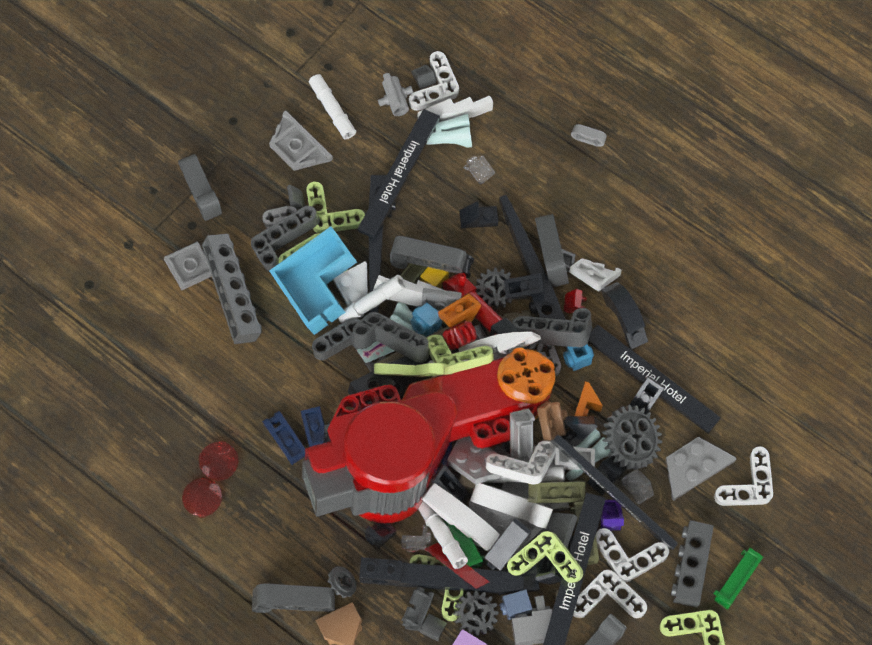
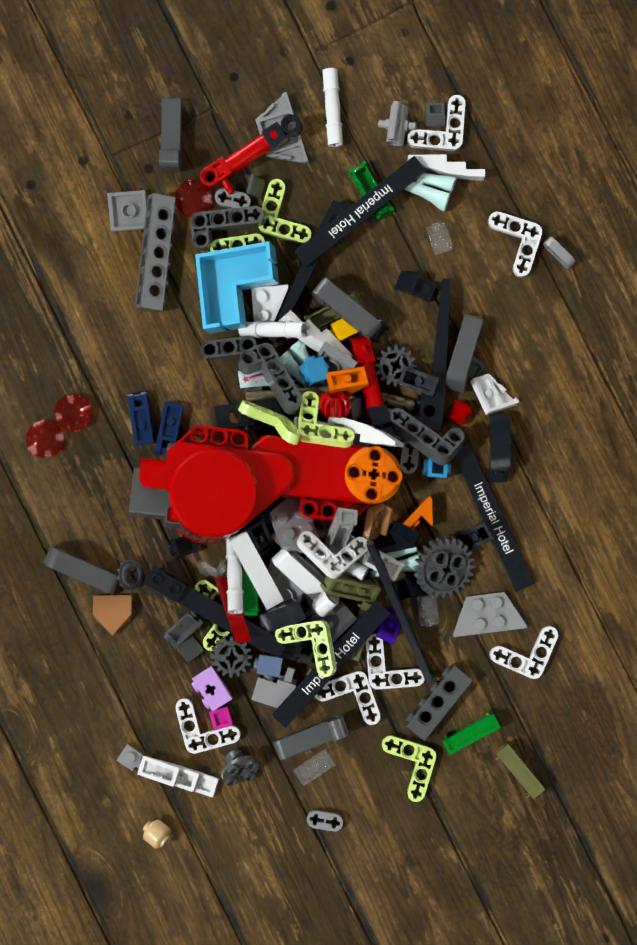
camera: 25 degrees right, 20 degrees up
none -> clear red dish [174,180,212,217]
none -> red piece [200,114,303,195]
none -> green container [348,160,394,222]
none -> white beam [488,212,542,278]
none -> olive container [495,742,545,799]

